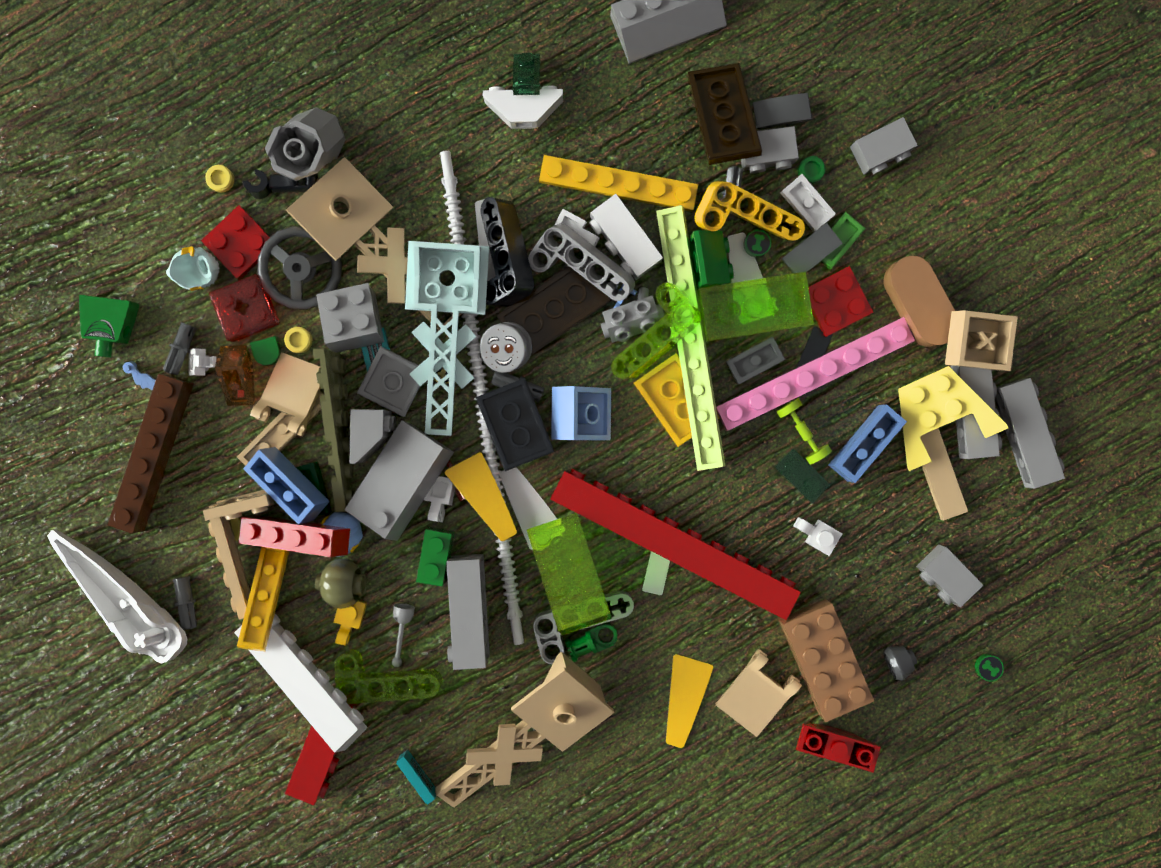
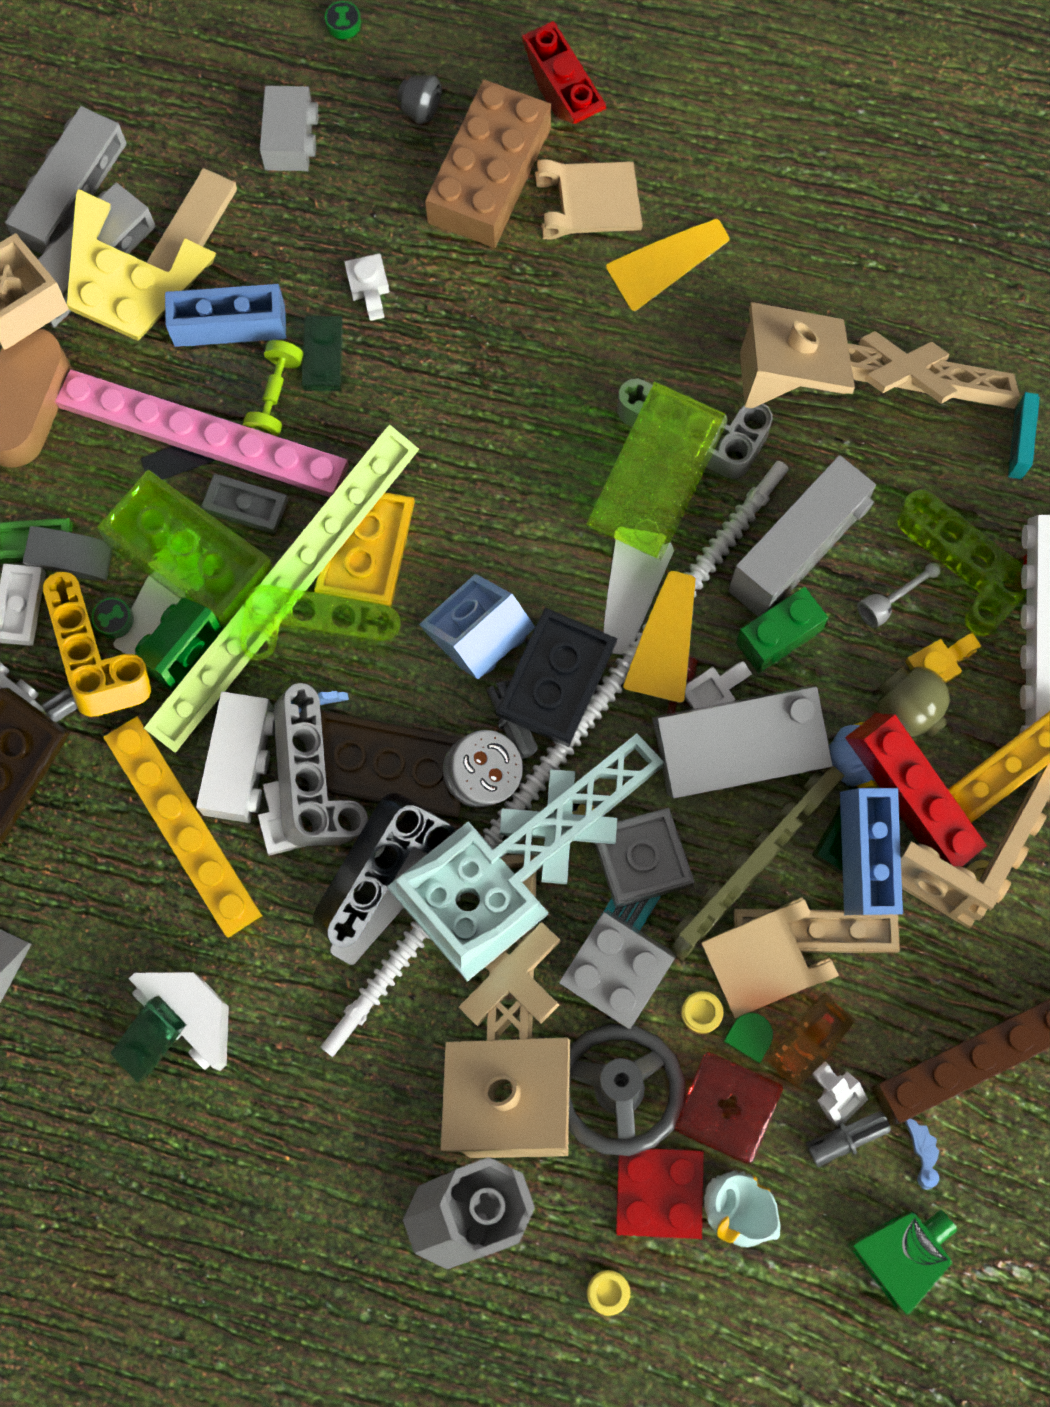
camera: 135 degrees left, 15 degrees down
black piece [243,169,318,199] -> none
light grey slope [350,409,396,464] -> none
red brick [550,469,801,620] -> none
green connector [565,622,618,662] -> none
light grey brick [601,287,665,343] -> none
sticker [642,551,670,595] -> none
red plate [801,266,874,337] -> none

